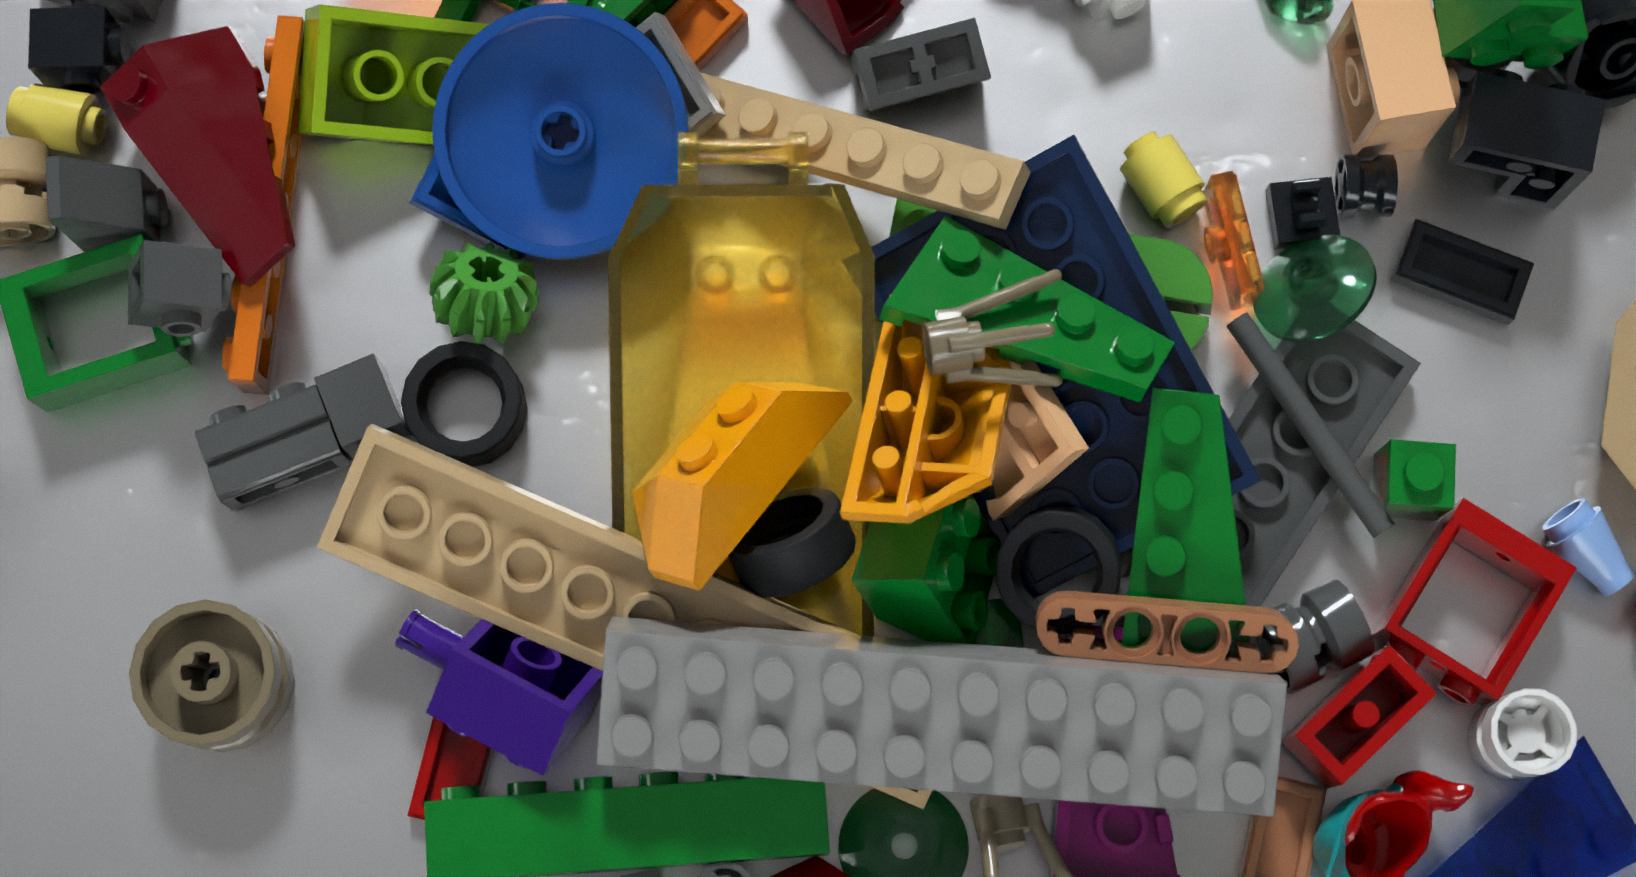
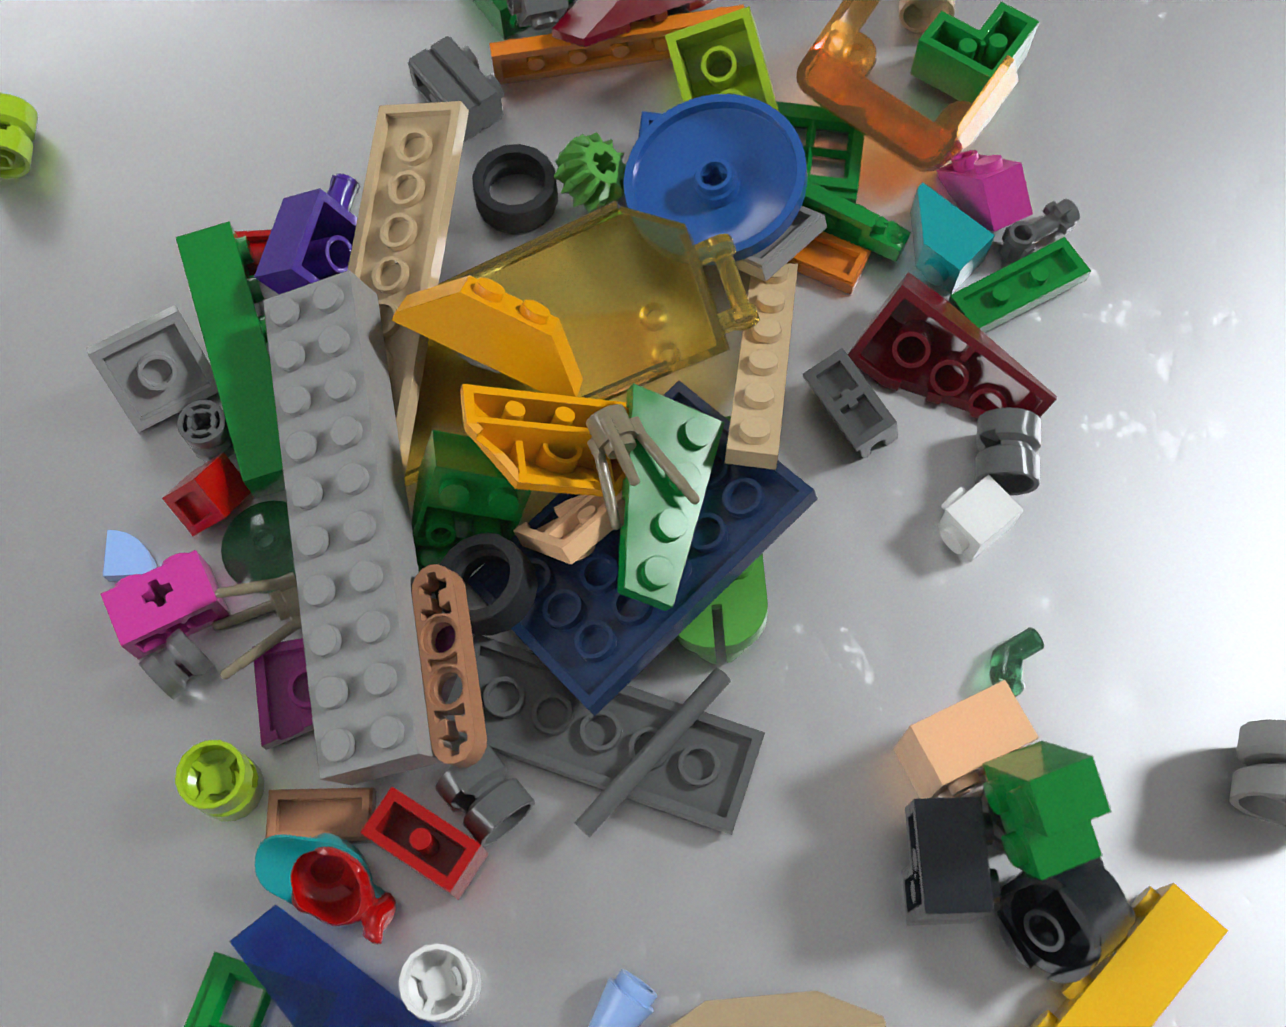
camera: 75 degrees right, 10 degrees down
dark tan wheel [129,600,295,752] -> none
dark grey brick [314,353,412,459] -> none
black tyre [728,487,856,598] -> none
light yellow brick [1120,131,1208,228] -> none
green wing [1122,387,1251,655] -> none
clear orange plate [1203,171,1265,311] -> none
clear green dish [1253,235,1377,342] -> none
black tile [1265,177,1341,250] -> none
black wheel [1334,154,1398,217] -> none
red window [1372,498,1577,707] -> none
green brick [1373,439,1456,521] -> none
black tile [1390,219,1534,325] -> none

